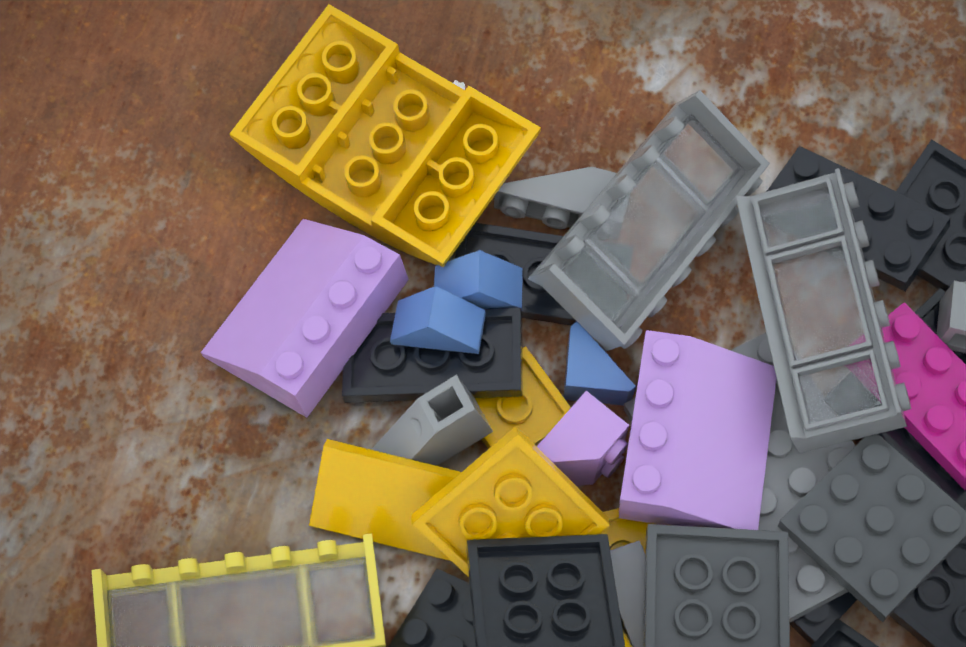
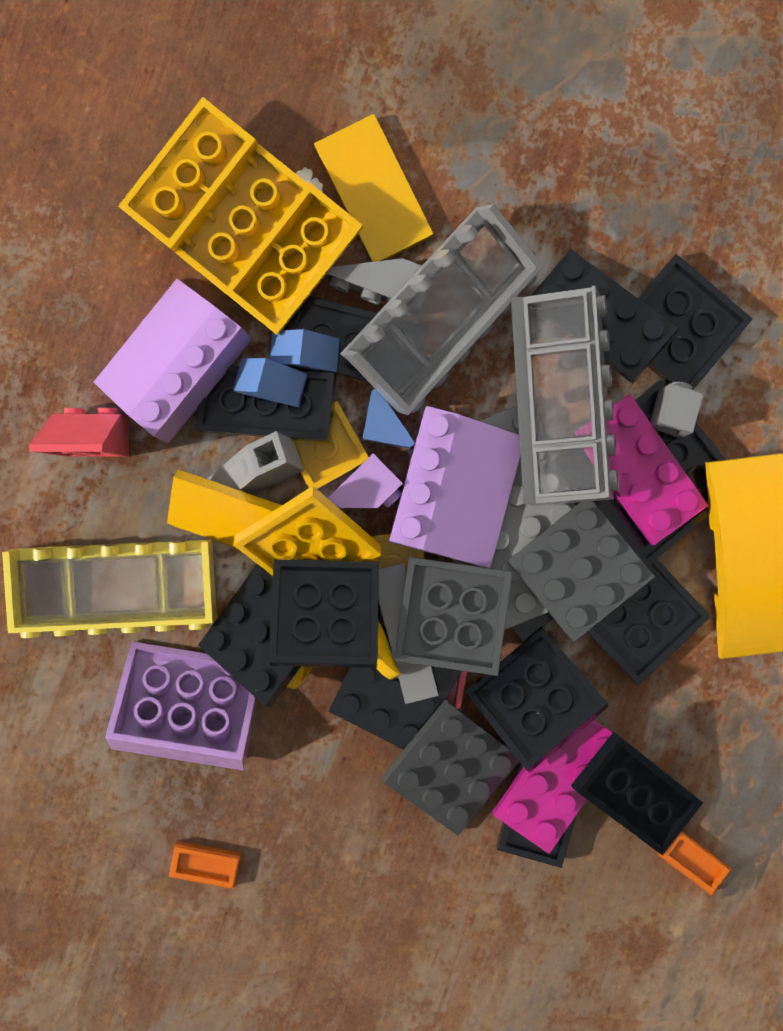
camera: 15 degrees right, 20 degrees up
none -> coral slope [29,408,129,457]
none -> yellow tile [314,114,434,262]

